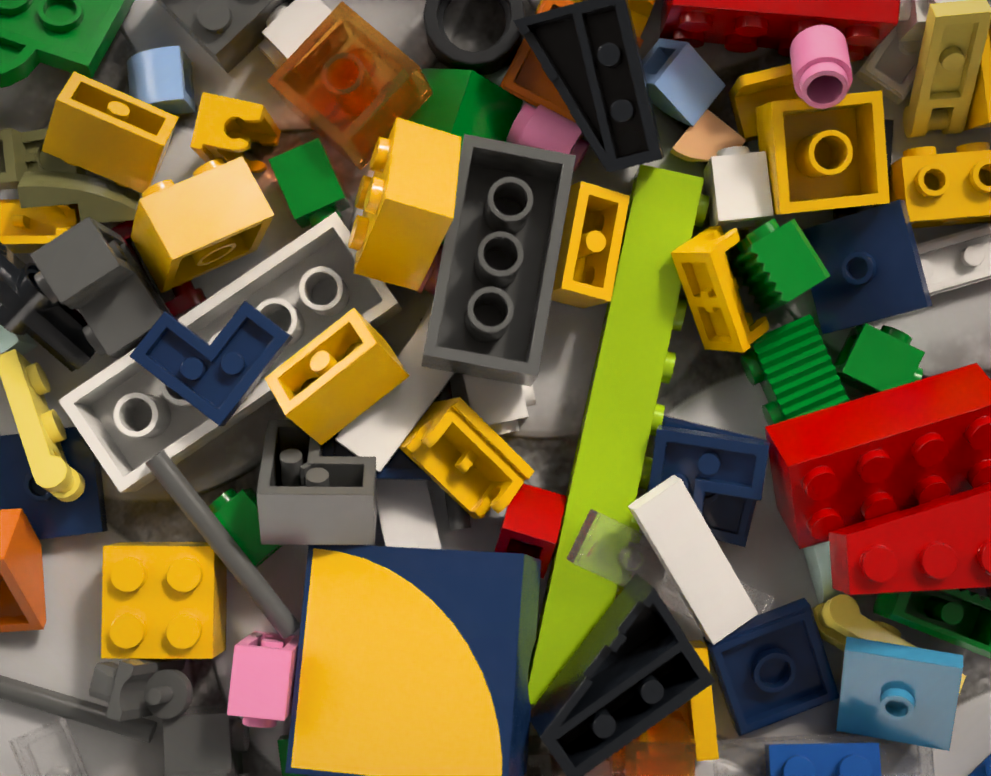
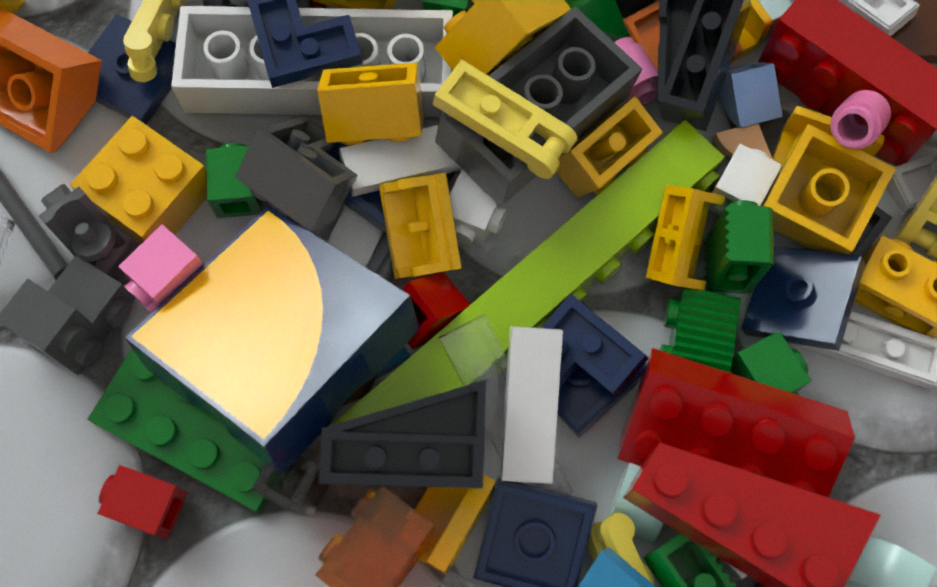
camera: 35 degrees right, 15 degrees down
dark grey bar [145,450,300,639] -> none
none -> light yellow plate [433,59,577,179]

